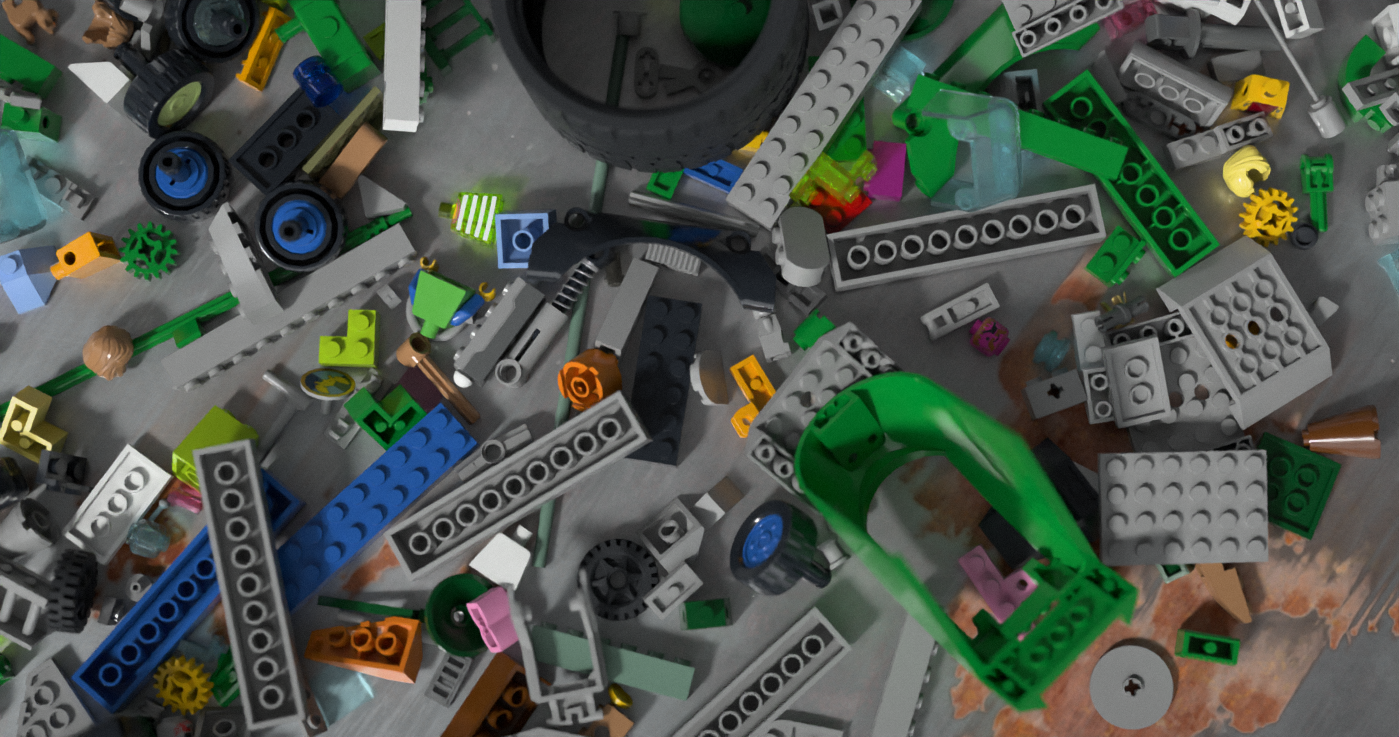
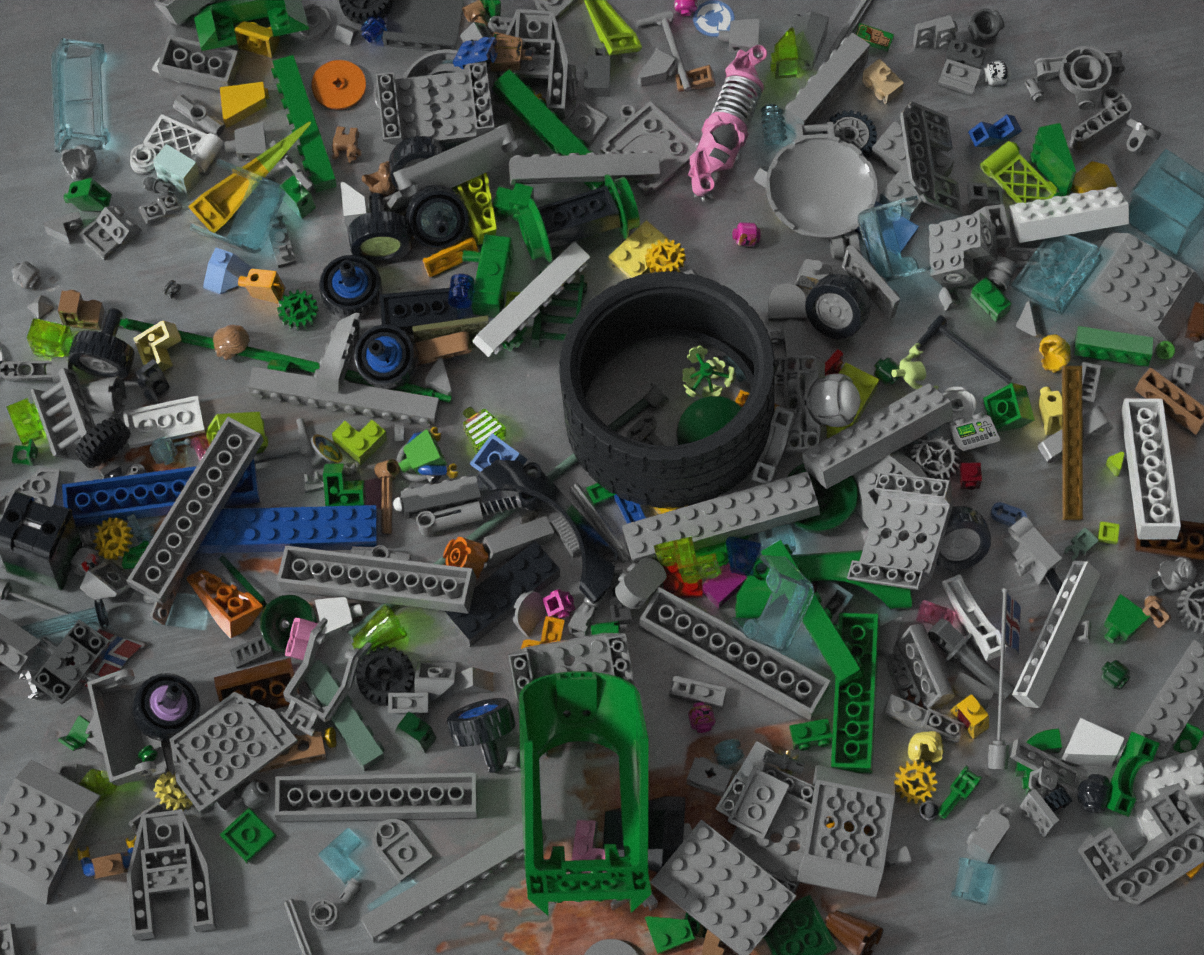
camera: 40 degrees right, 15 degrees down
none -> clear neon green cone [352,604,408,653]
none -> dark pink brick [542,589,576,619]
none -> green wing [645,916,696,955]
none -> clear blue wing [725,536,762,576]

